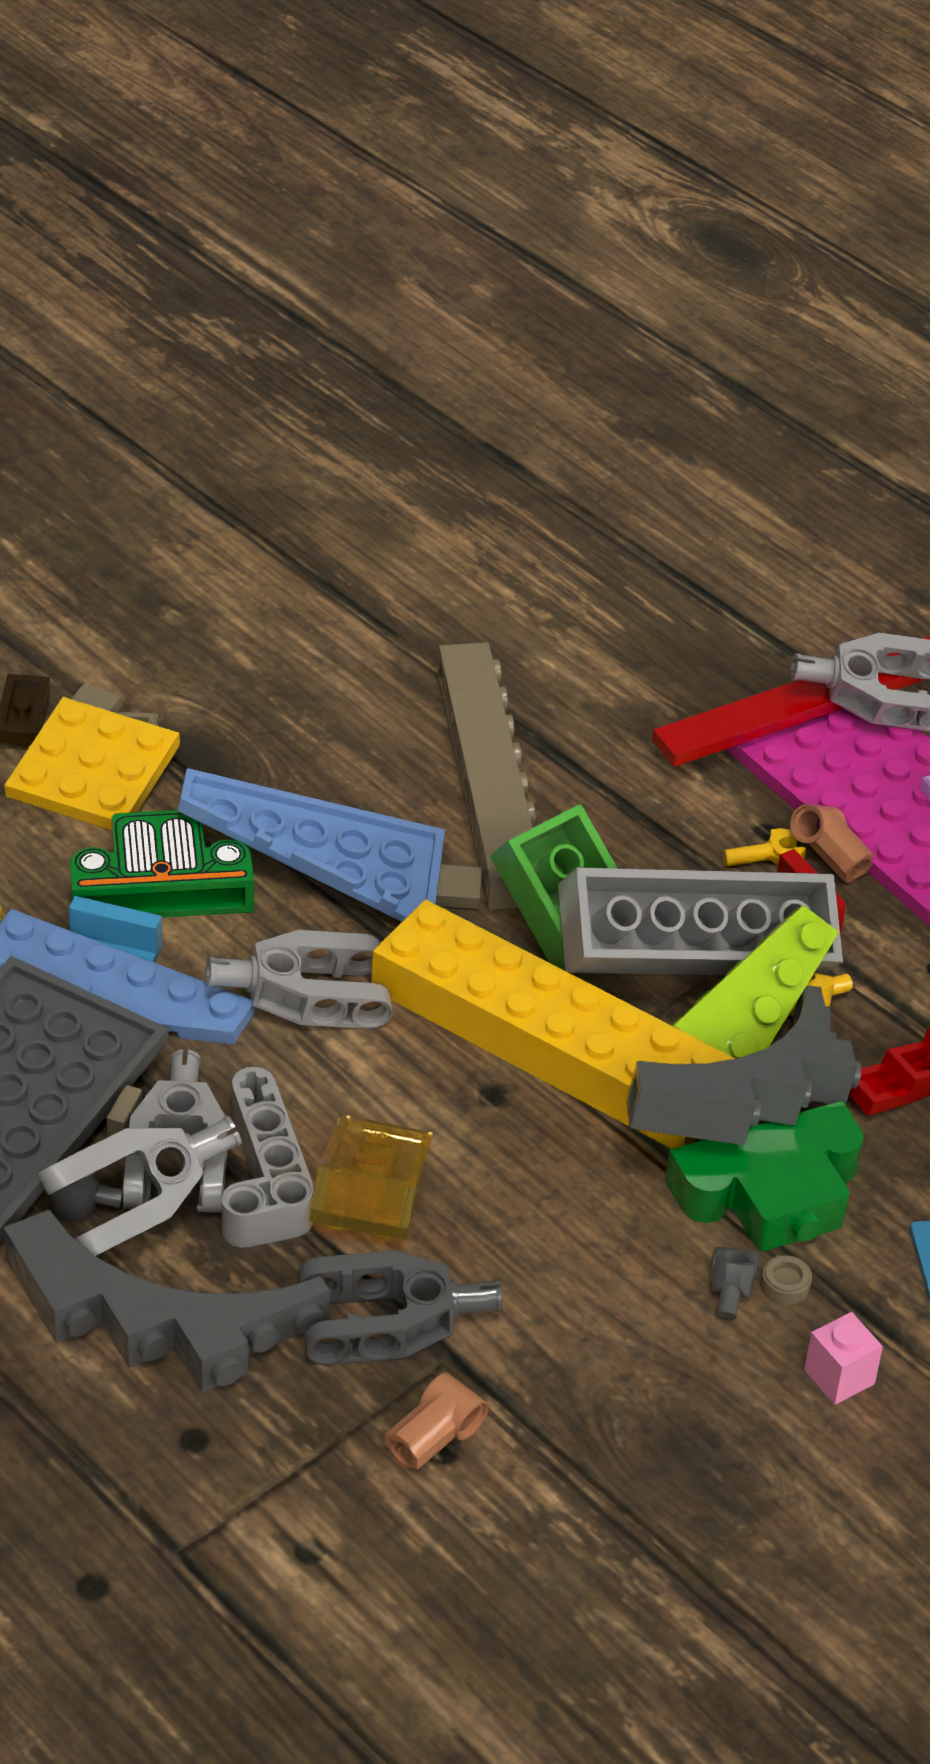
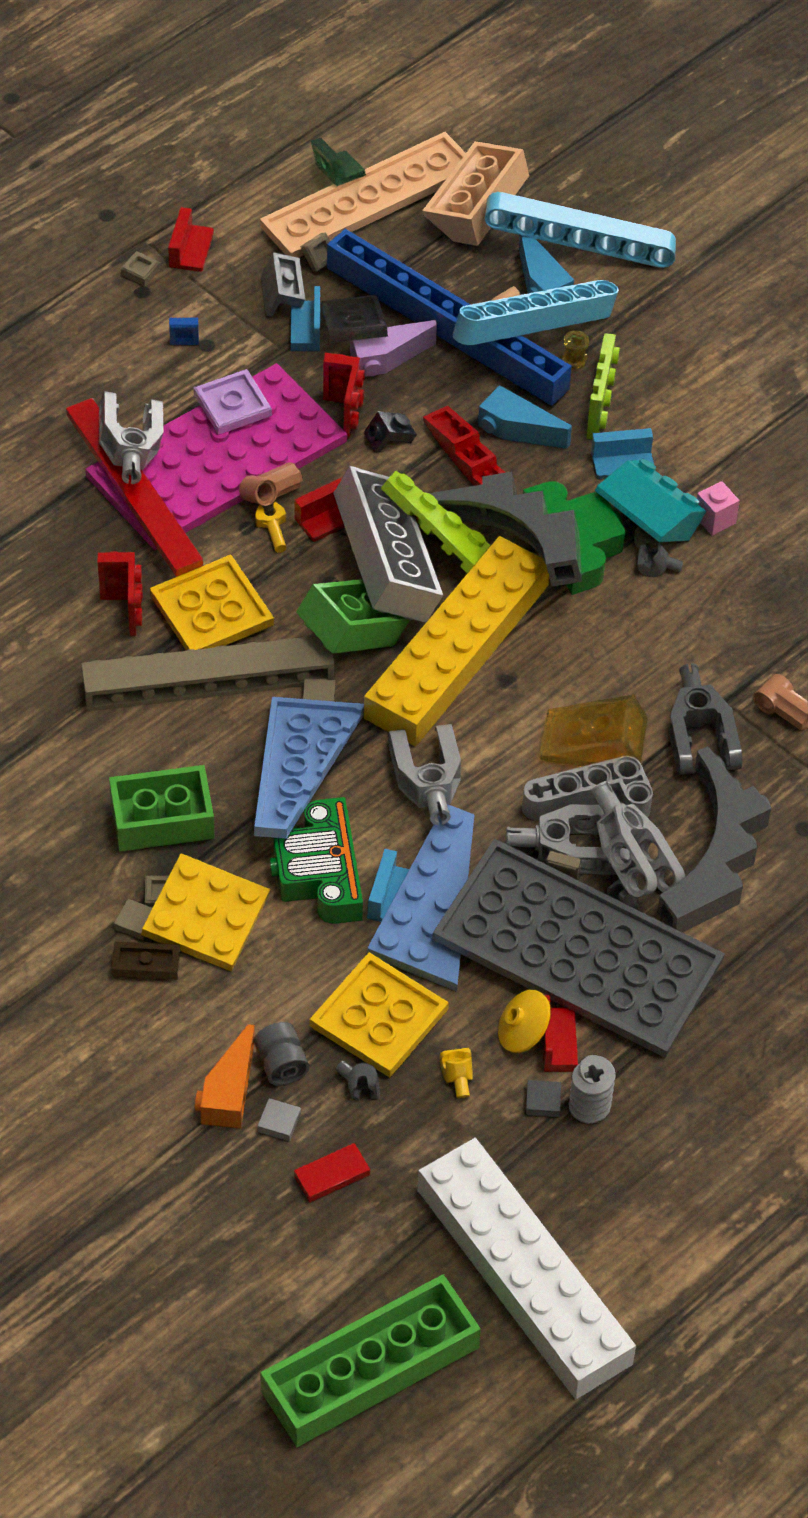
camera: 90 degrees left, 10 degrees up
none -> red bracket [97,551,143,636]
none -> bright green brick [109,765,215,851]
none -> yellow plate [150,555,274,650]
none -> teal slope [595,459,707,542]

